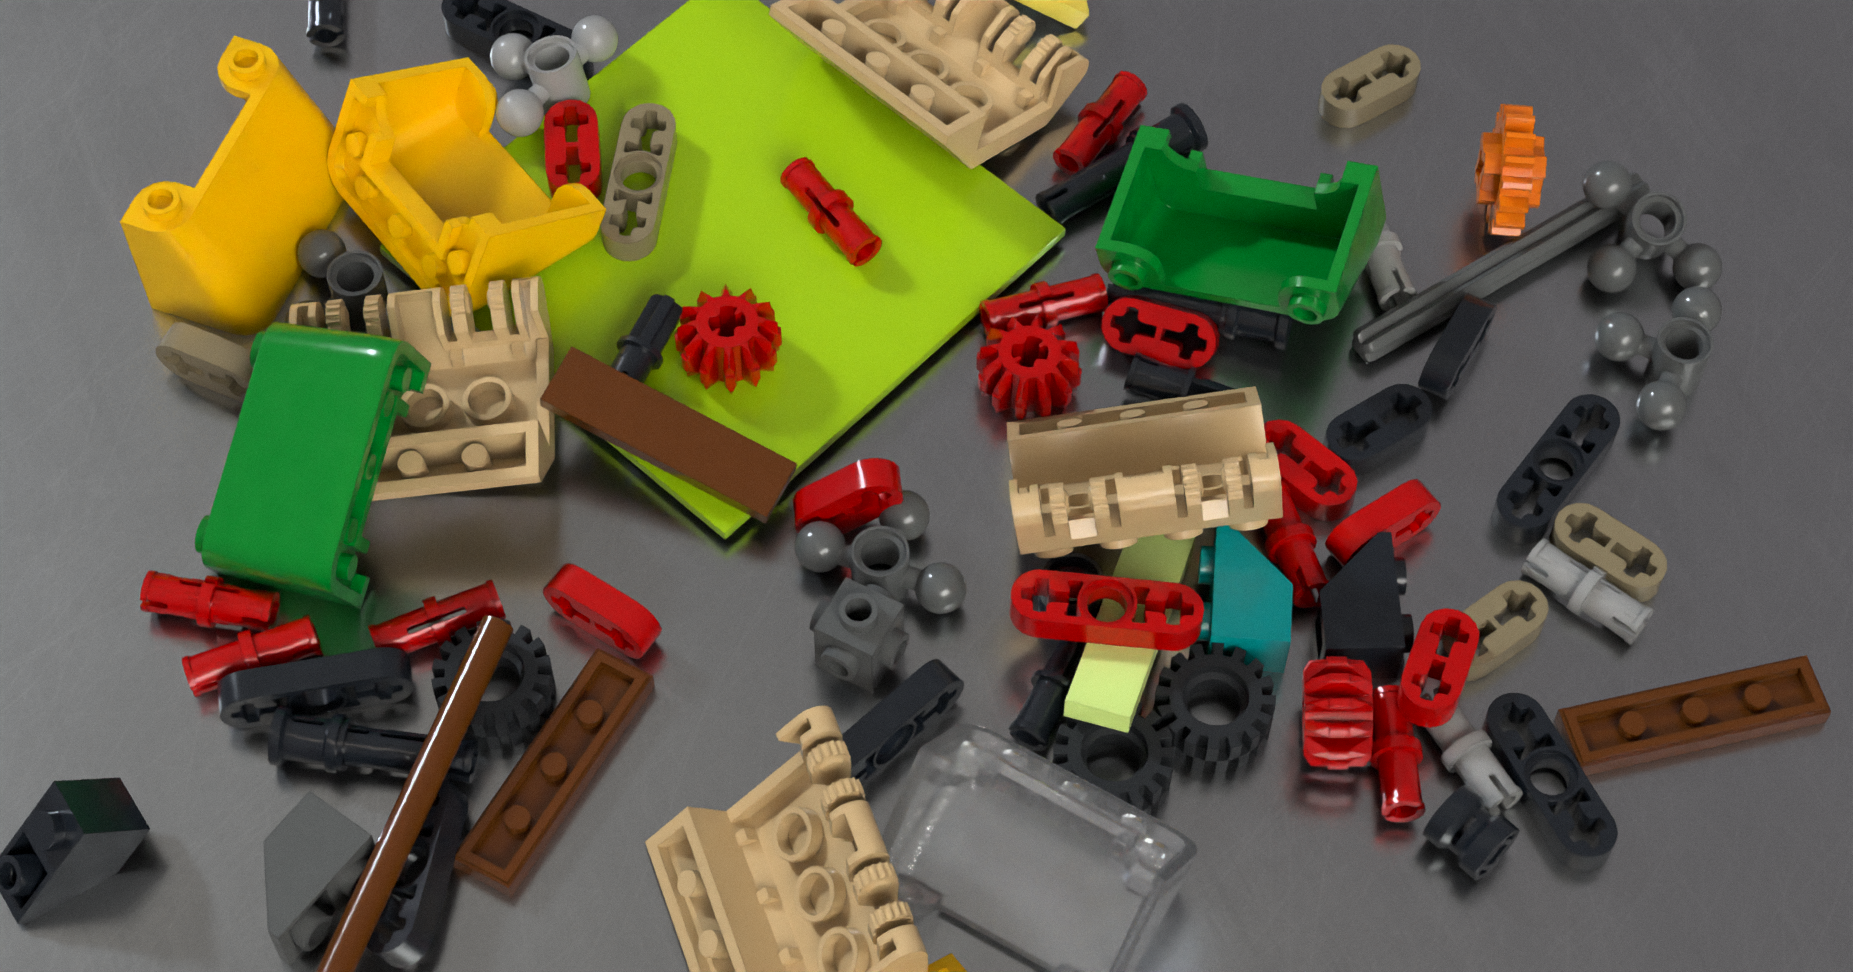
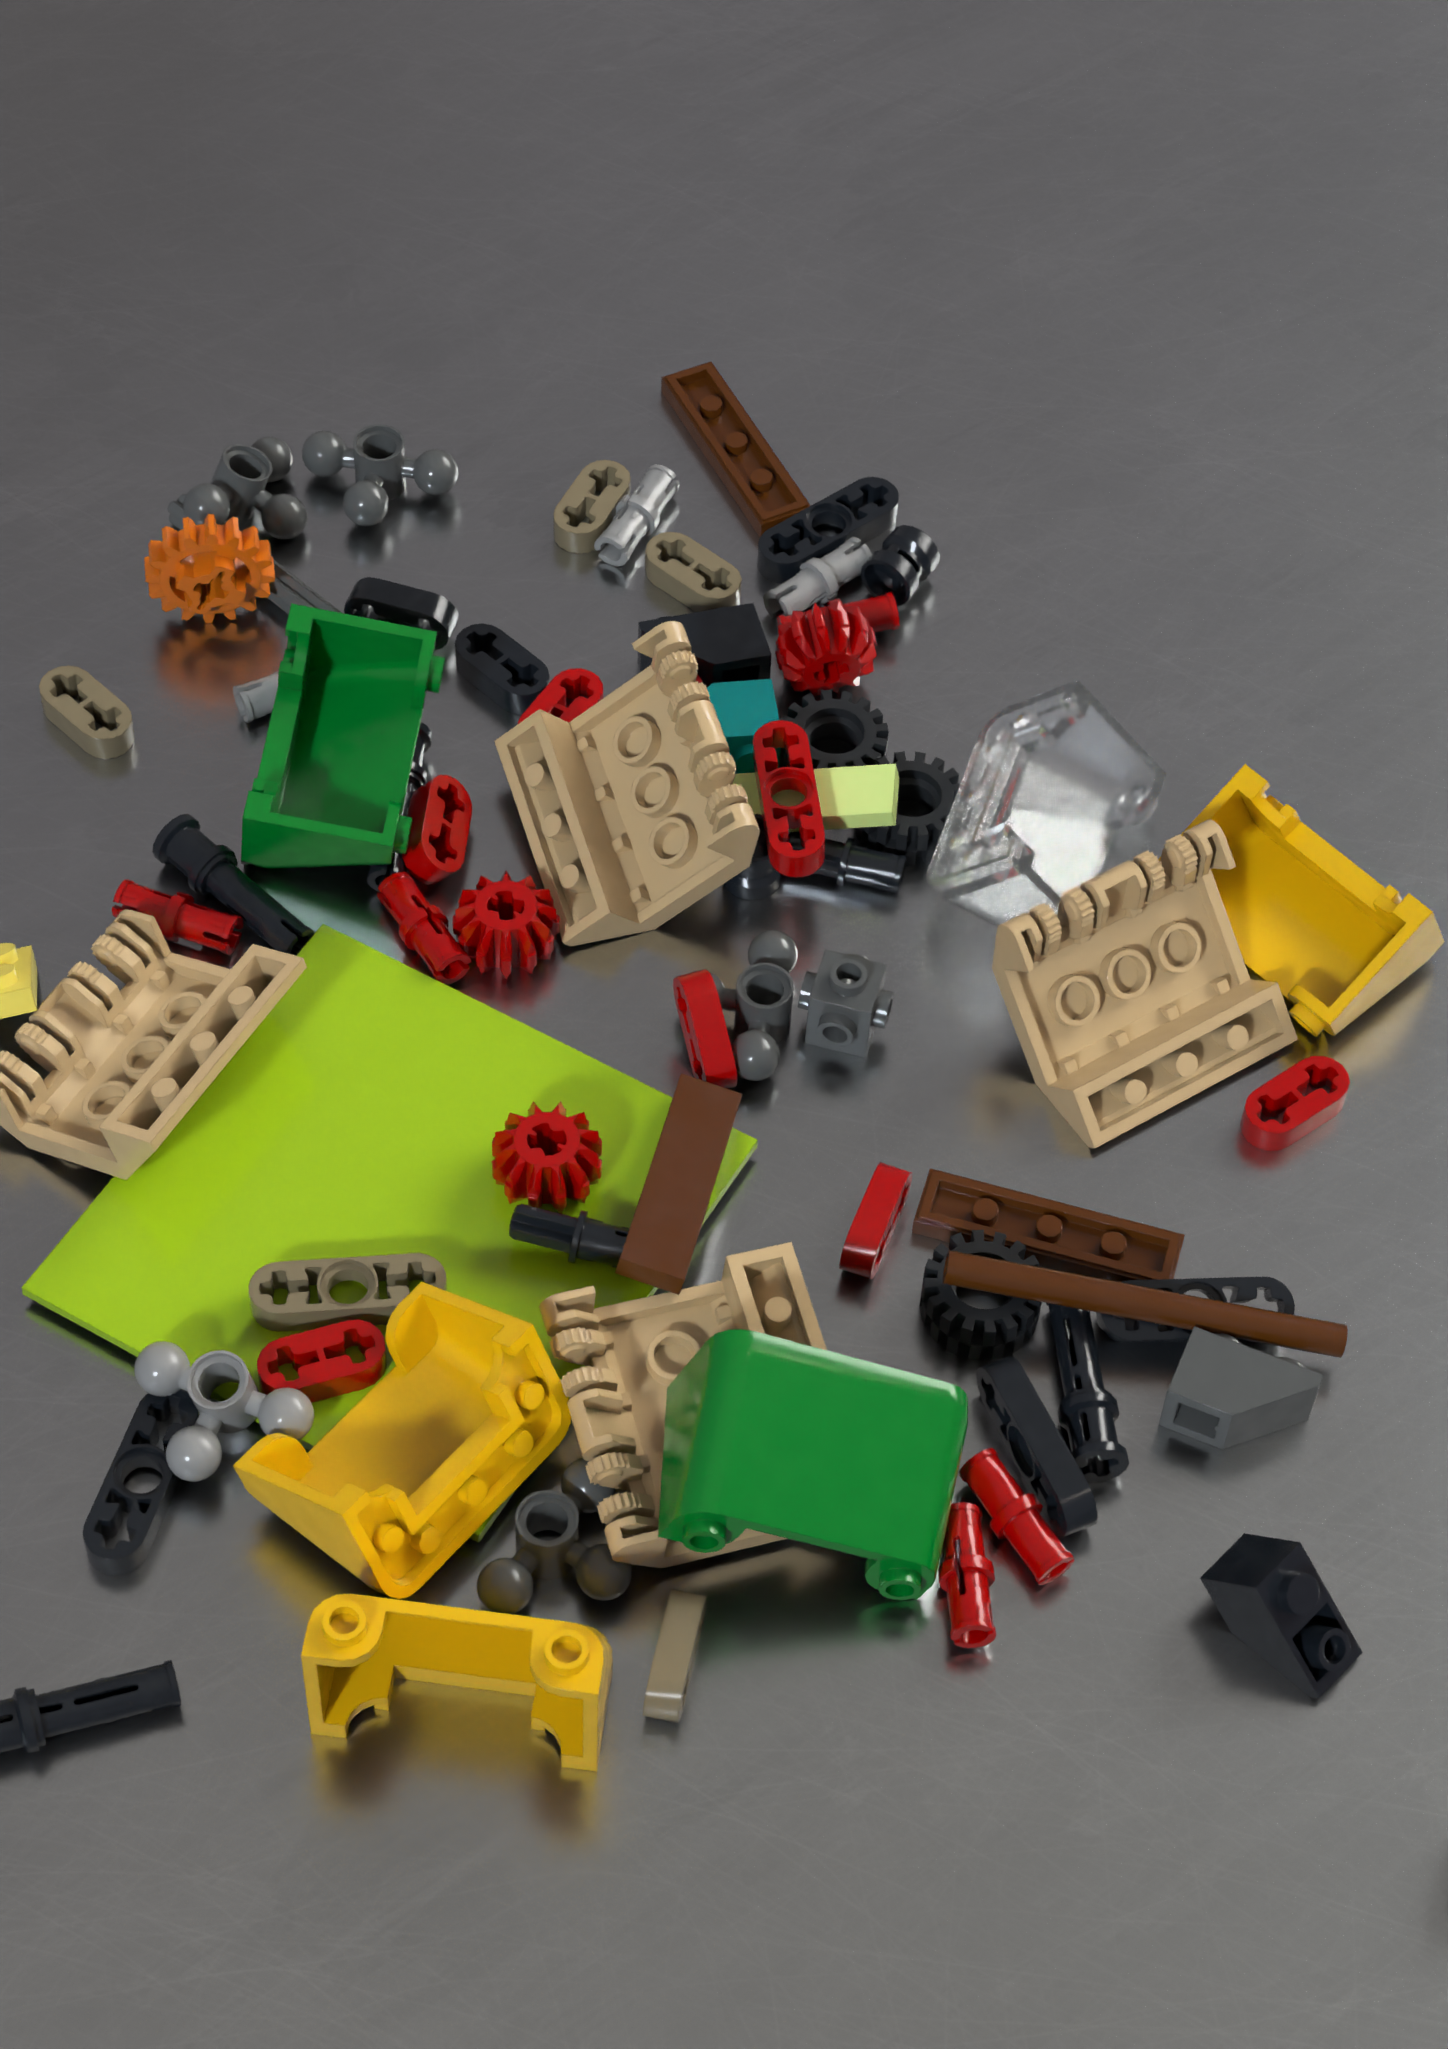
camera: 105 degrees left, 5 degrees down
red pin [368,579,506,654] -> none
red pin [780,157,882,267] -> none
black beam [842,659,964,786] -> none
black axle [1123,352,1235,400] -> none
red beam [1325,479,1441,568] -> none
red beam [1397,608,1479,728] -> none
black beam [1491,394,1620,544] -> none

